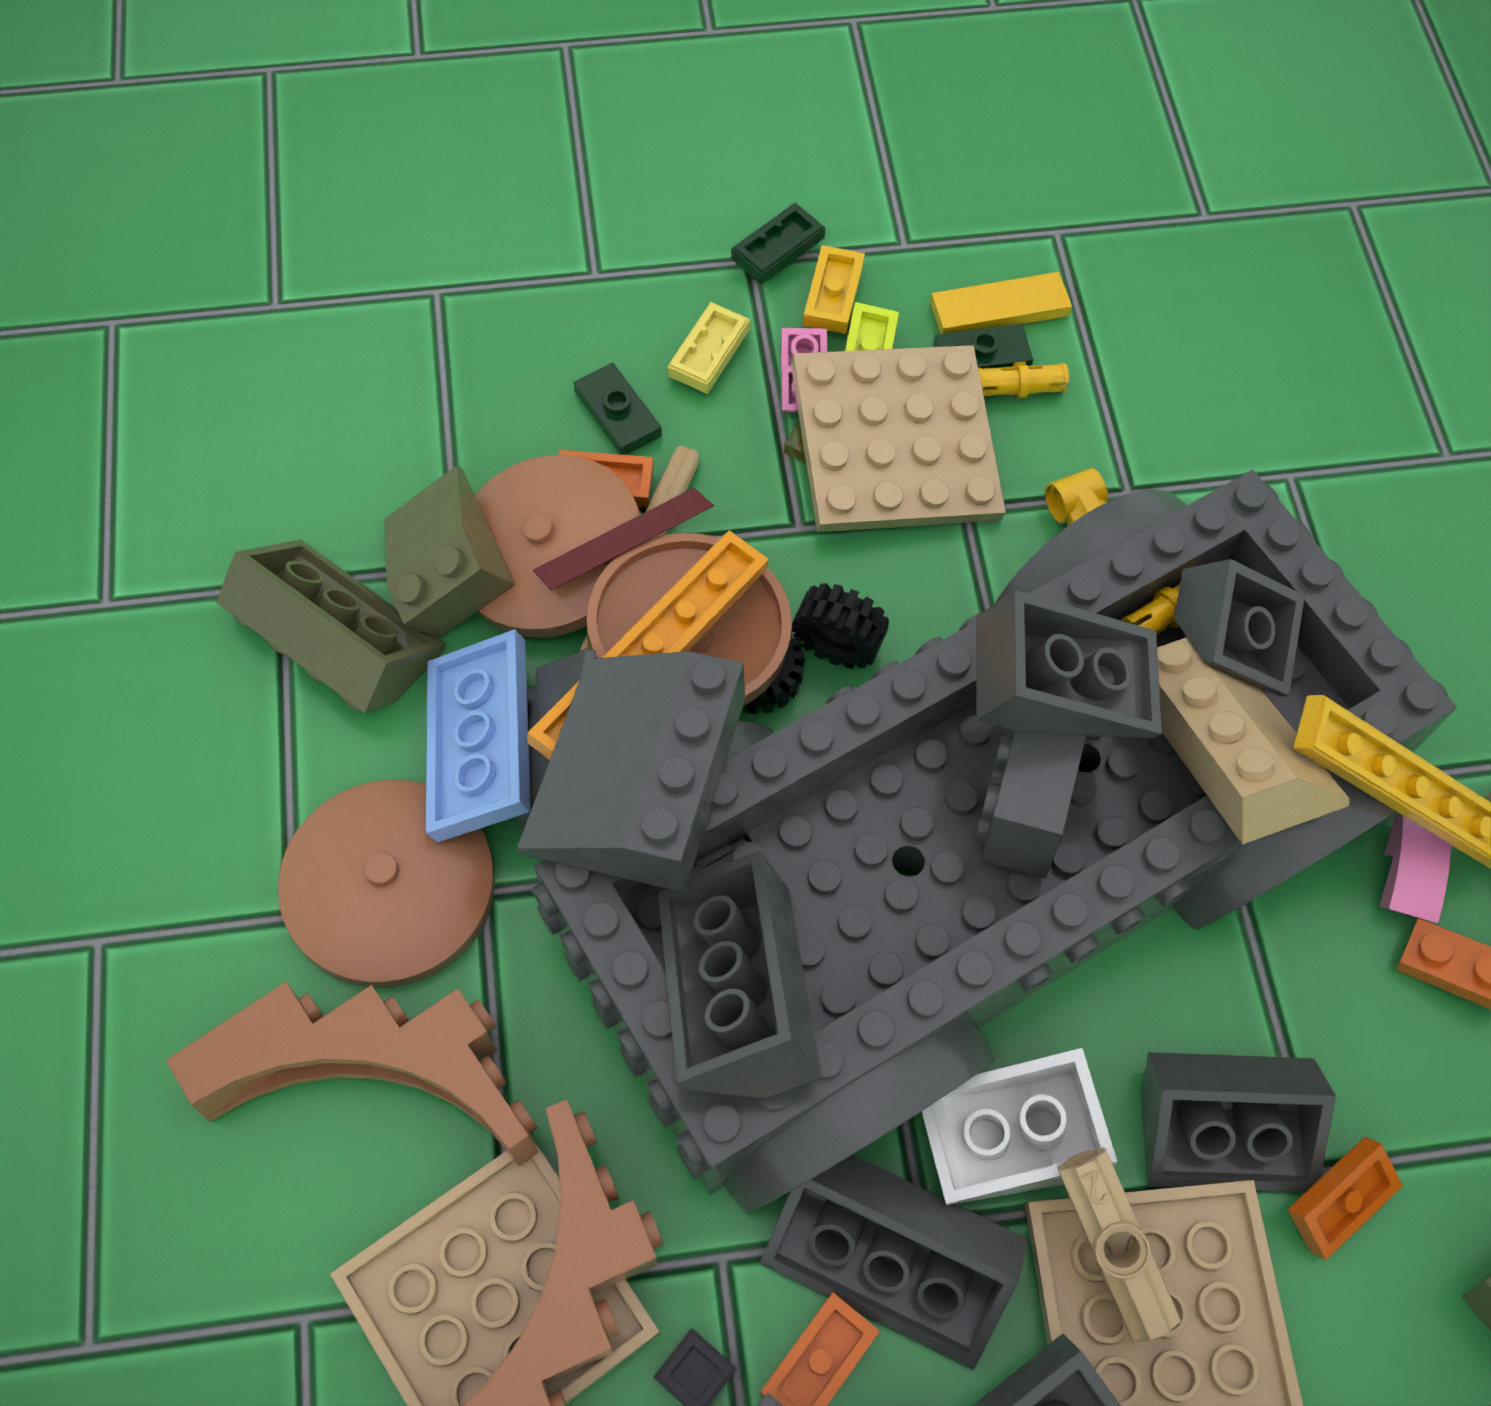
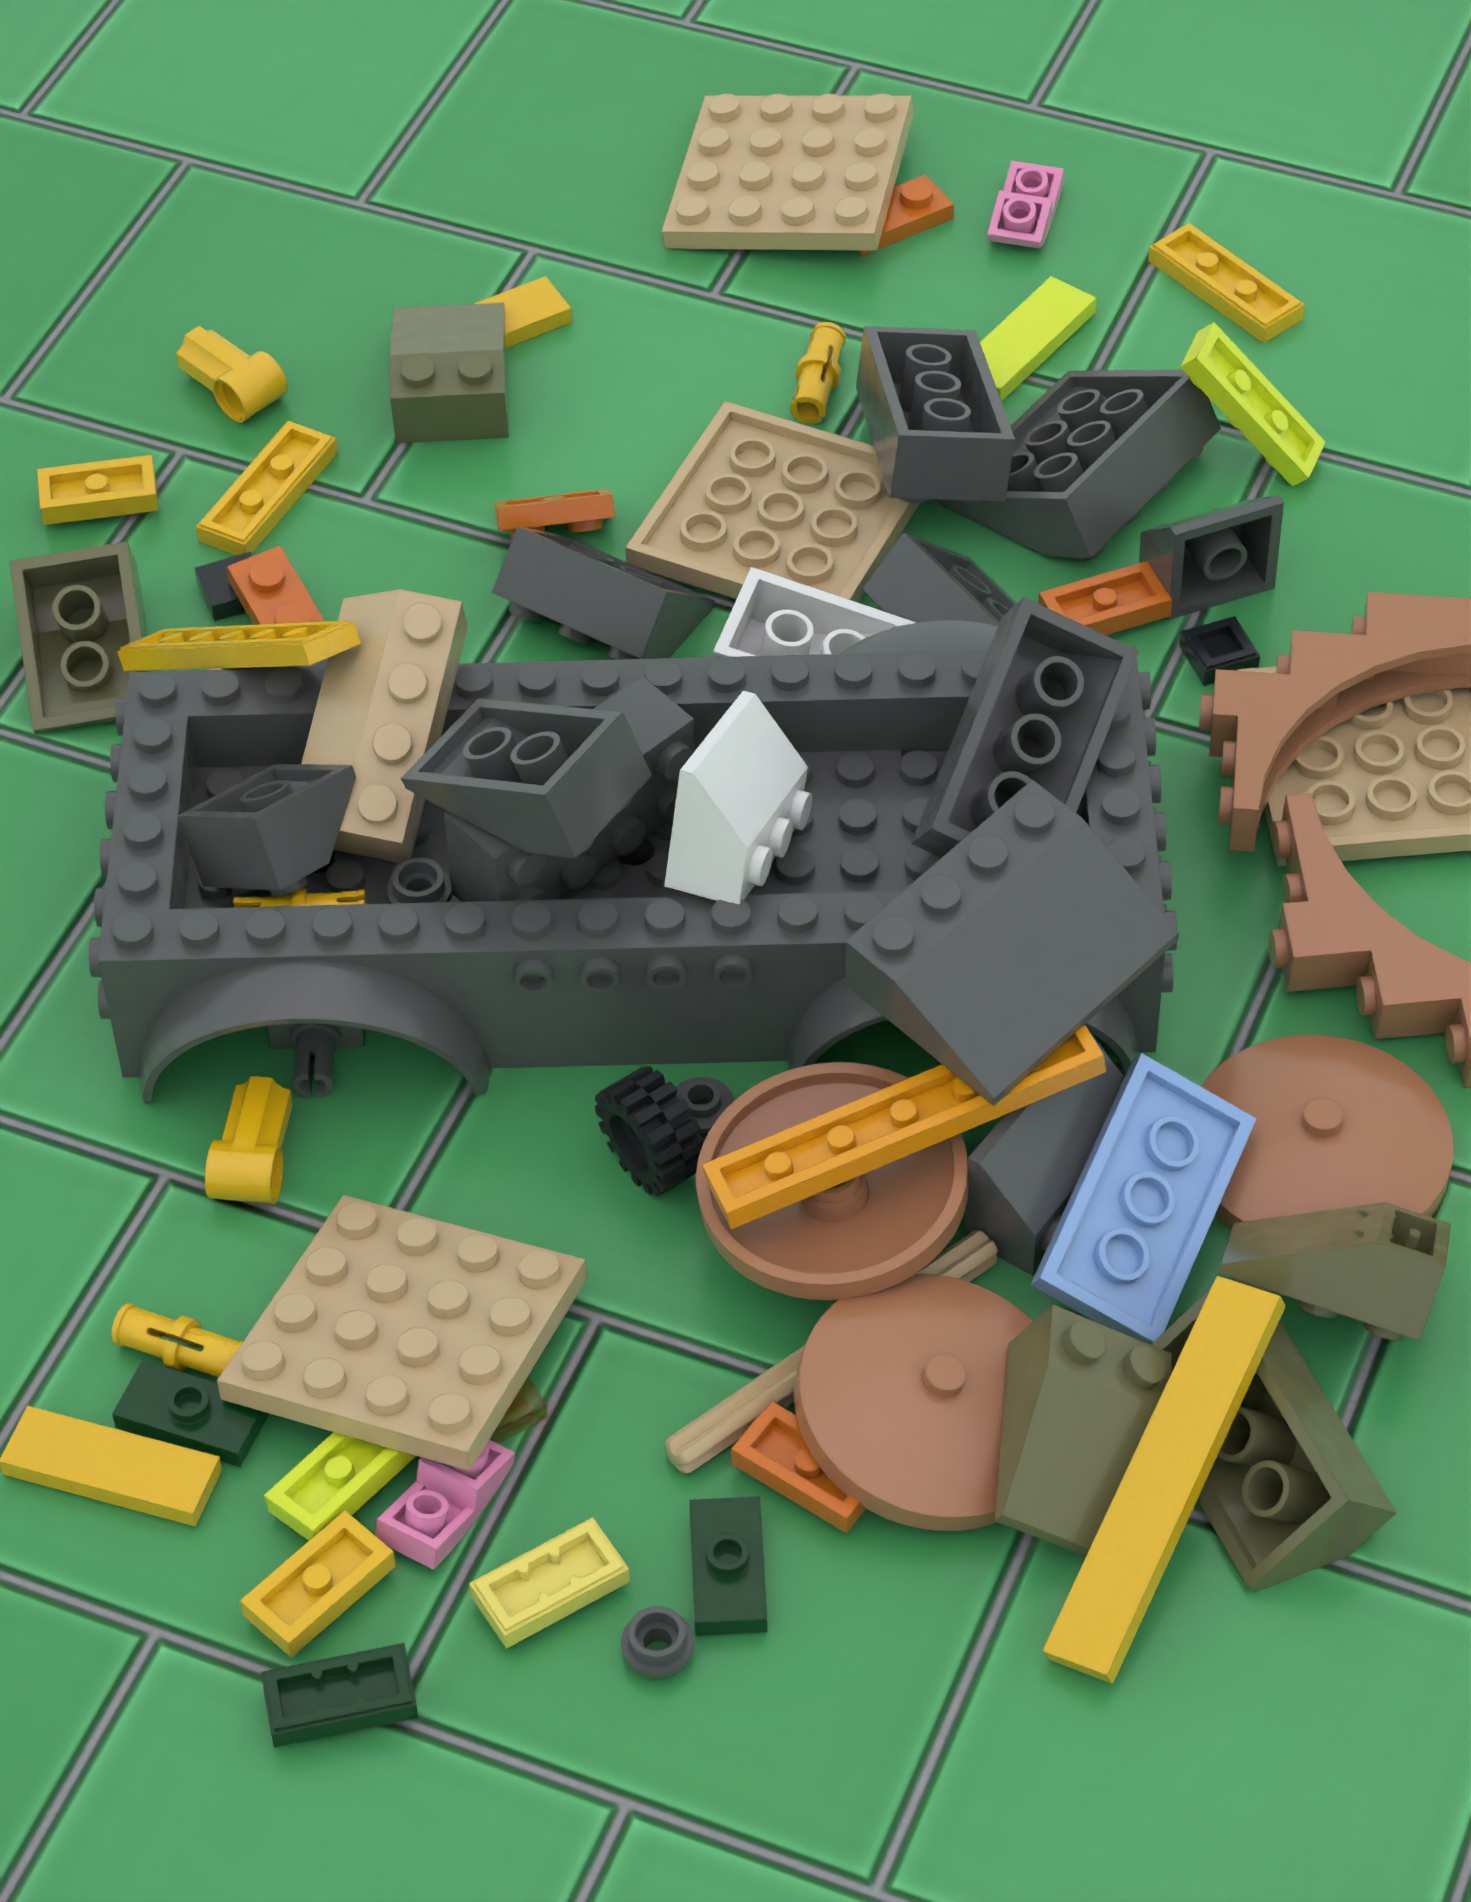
camera: 145 degrees left, 15 degrees down
dark red sticker [532,488,714,590] -> none
tan piece [1057,1147,1181,1342] -> none
none -> dark grey plate [621,1606,694,1678]
none -> white slope [664,691,812,905]
none -> dark grey plate [676,1077,734,1139]
none -> yellow tile [1042,1276,1286,1684]
none -> olive slope [1219,1202,1451,1341]

